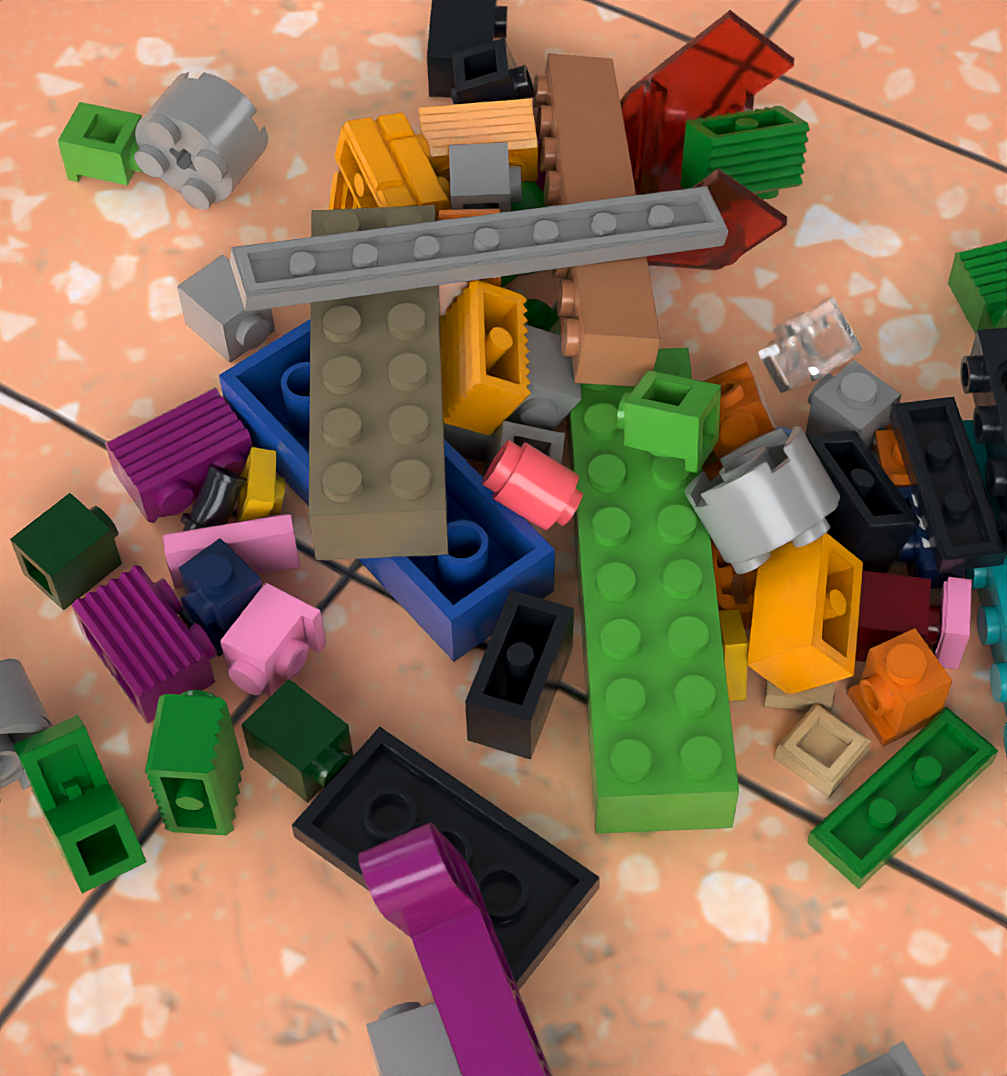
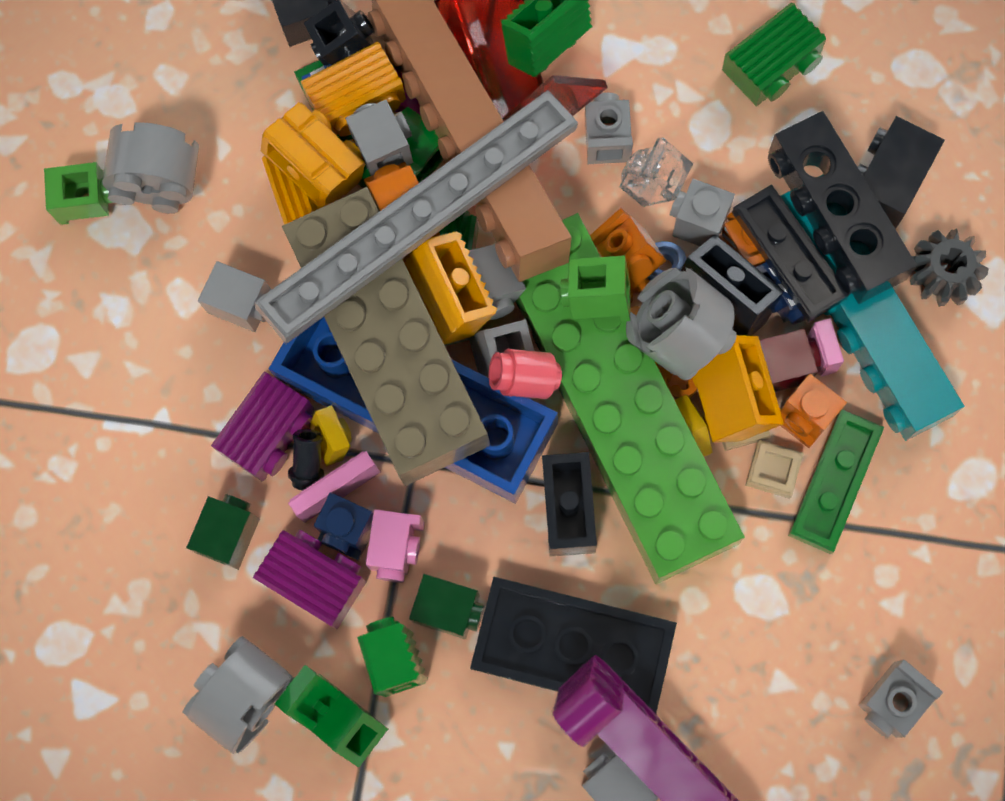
camera: 15 degrees left, 20 degrees up
none -> light grey brick [585,92,633,164]

